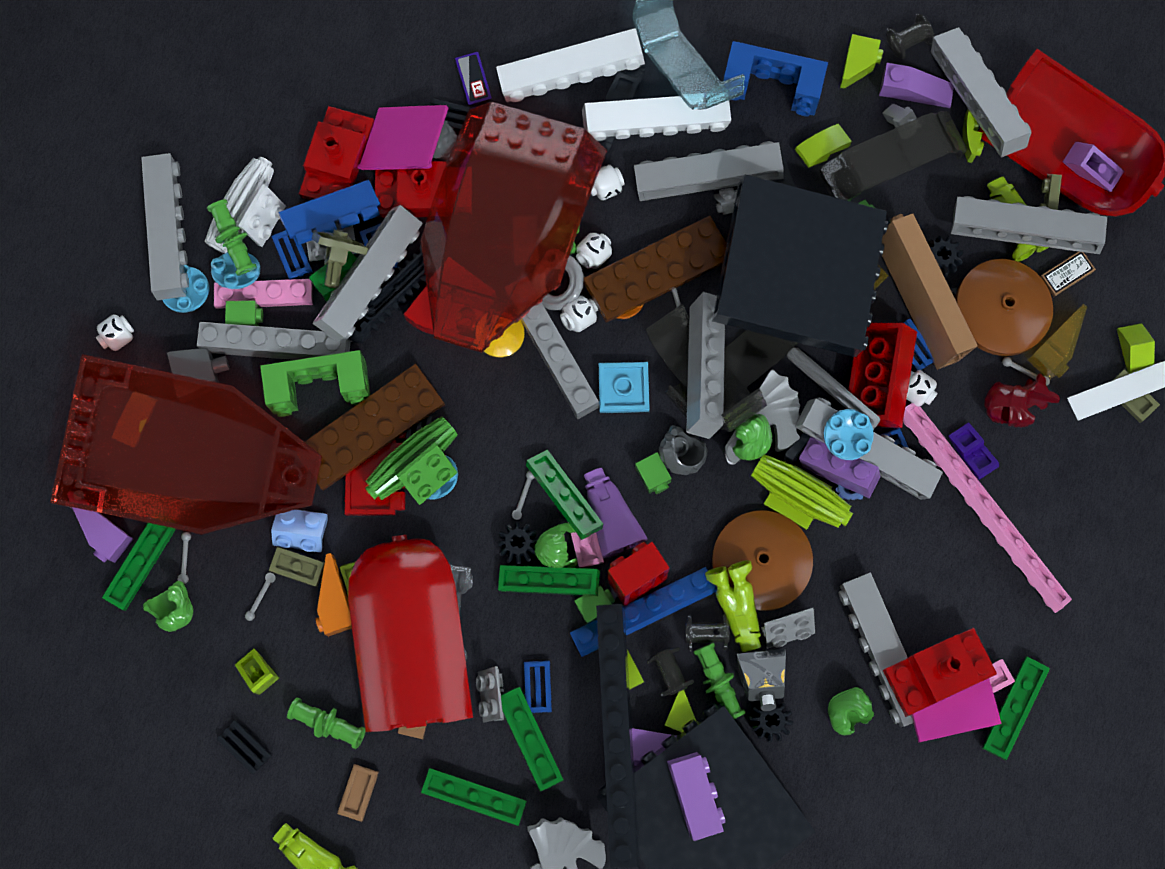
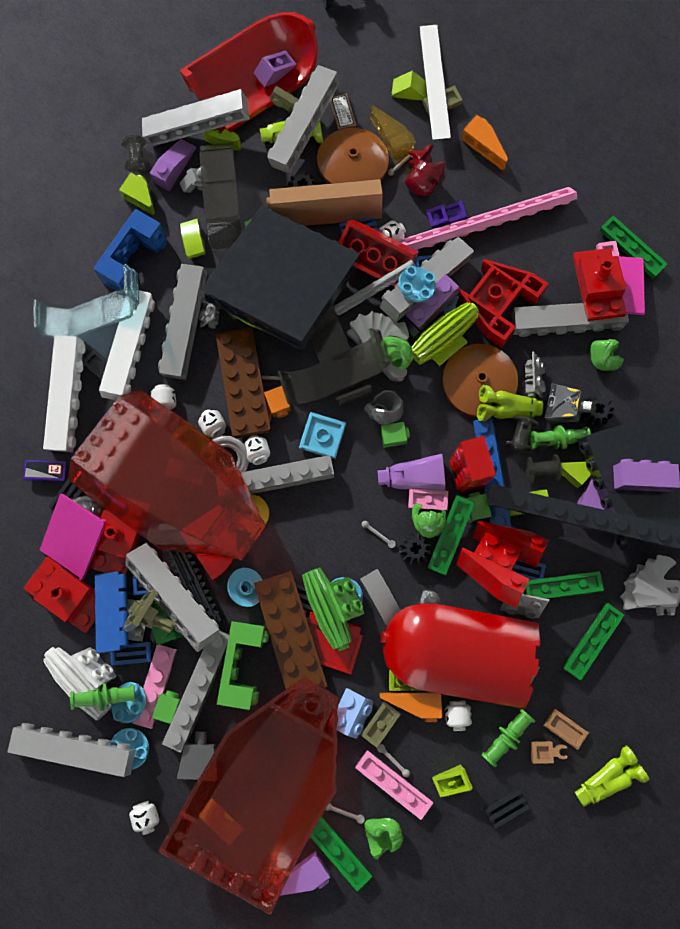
camera: 75 degrees left, 0 degrees up
green plate [526,450,604,540] -> none
light grey brick [686,292,725,439] -> none
none -> medium azure dish [228,568,262,607]
none -> orange brick [264,386,291,418]
none -> bright pink plate [355,750,433,820]
none -> light grey slope [360,569,401,626]
none -> white head [445,701,472,731]
none -> red wedge [457,521,549,608]
none -> red wedge [458,259,549,348]
none -> orange slope [461,115,508,170]
none -> medium nougat plate [531,741,568,764]

